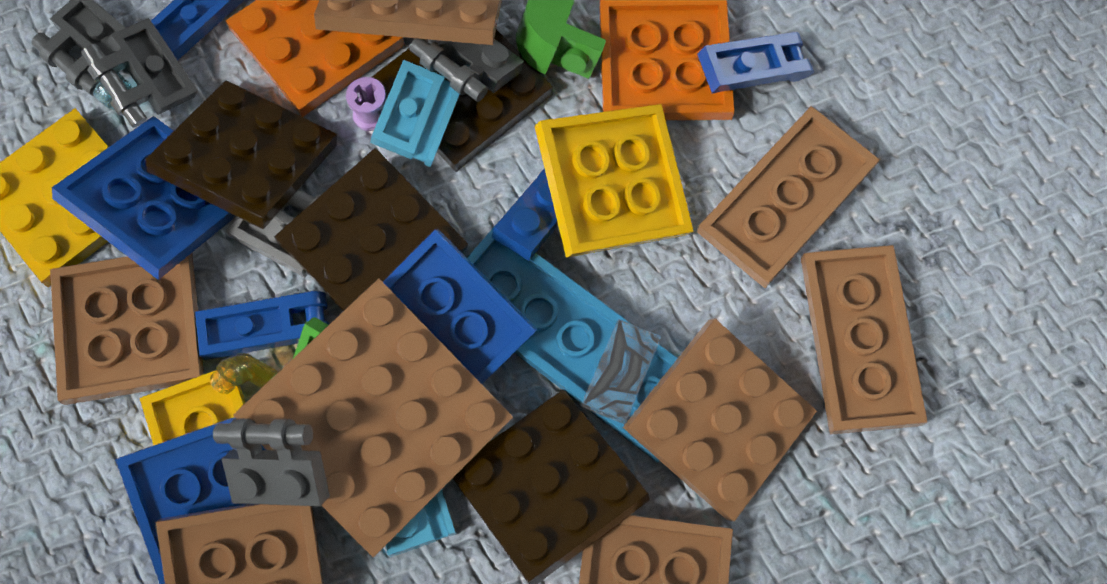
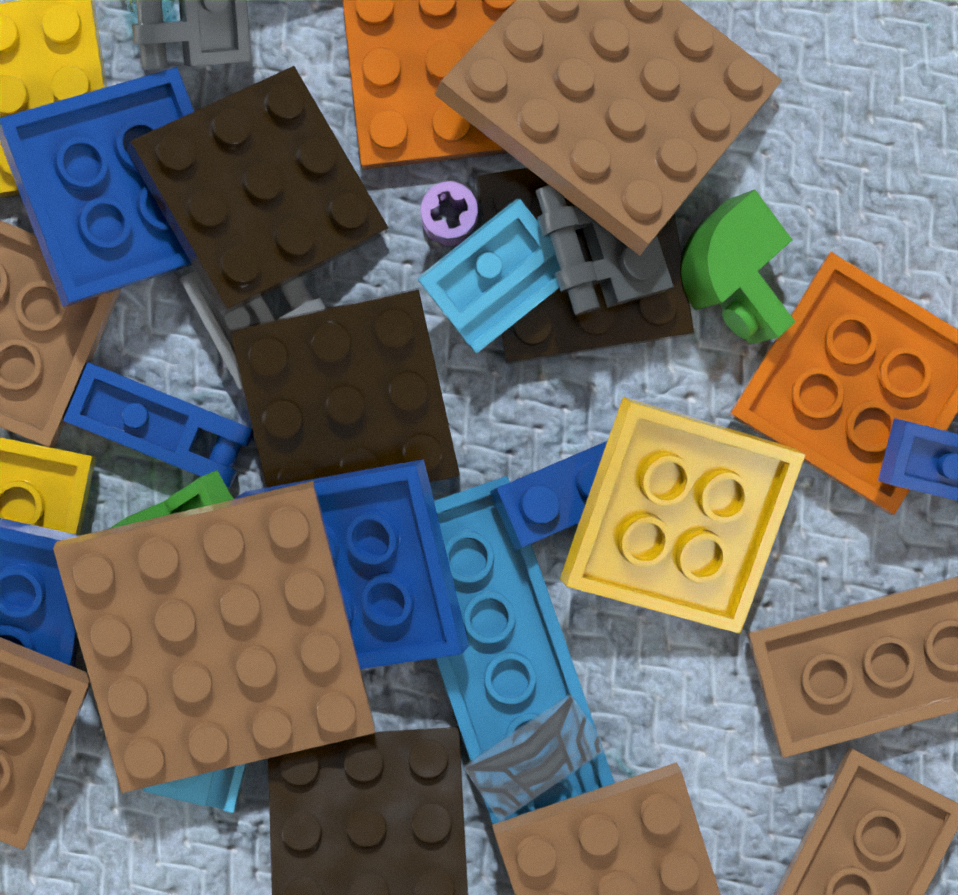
camera: 35 degrees right, 15 degrees up
clear yellow arm [210,353,279,394] -> none
dark grey plate [213,418,330,506] -> none

